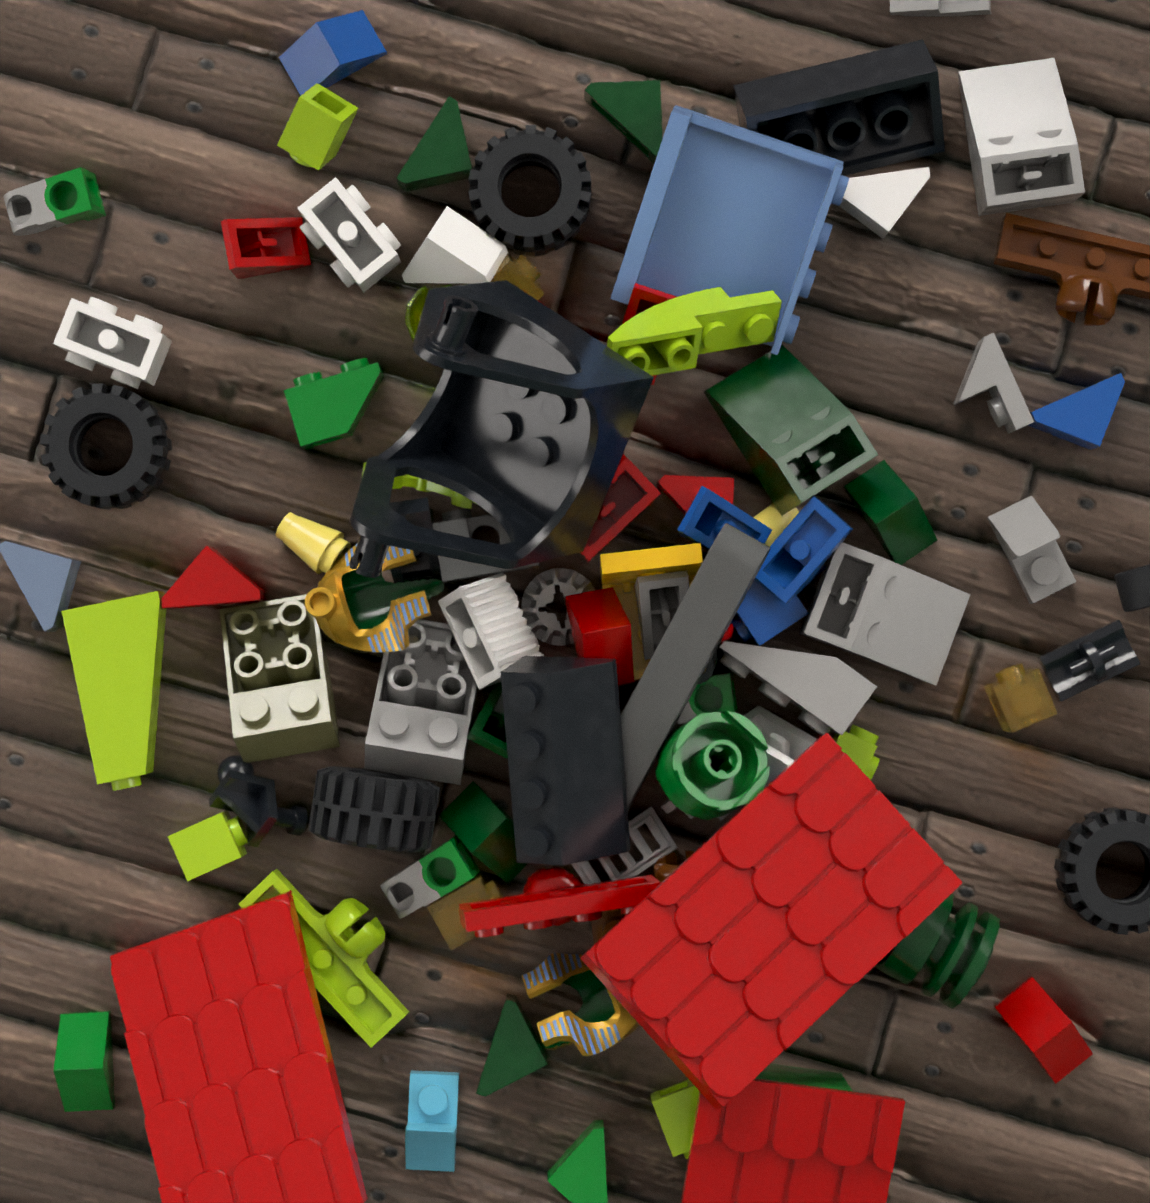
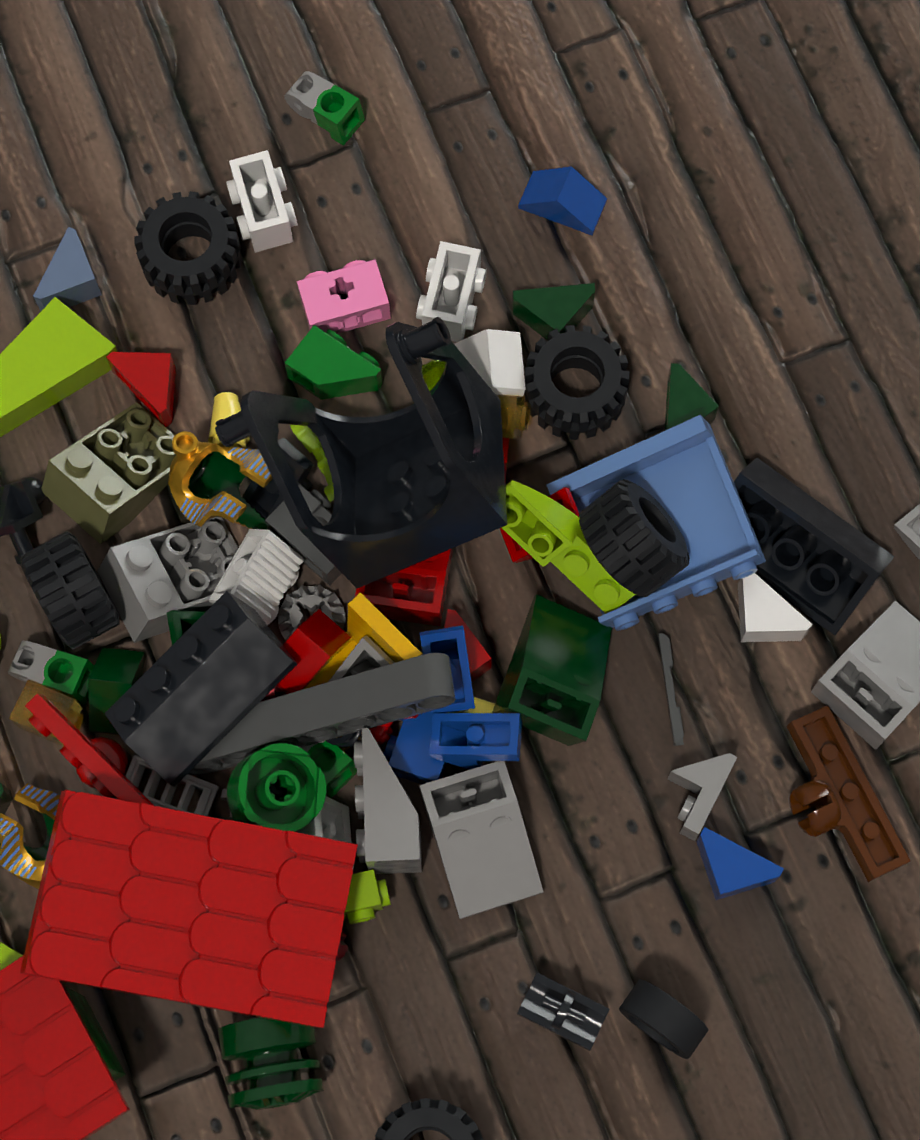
camera: 55 degrees right, 15 degrees down
red slope [220,217,311,279] -> none
lime brick [277,83,359,171] -> none
dark green slope [843,460,938,565] -> none
clear yellow brick [984,663,1058,733] -> none
light grey slope [987,496,1076,604] -> none
none -> bright pink brick [297,259,391,334]
none -> black tyre [579,479,690,597]
none -> dark grey piece [658,633,684,746]

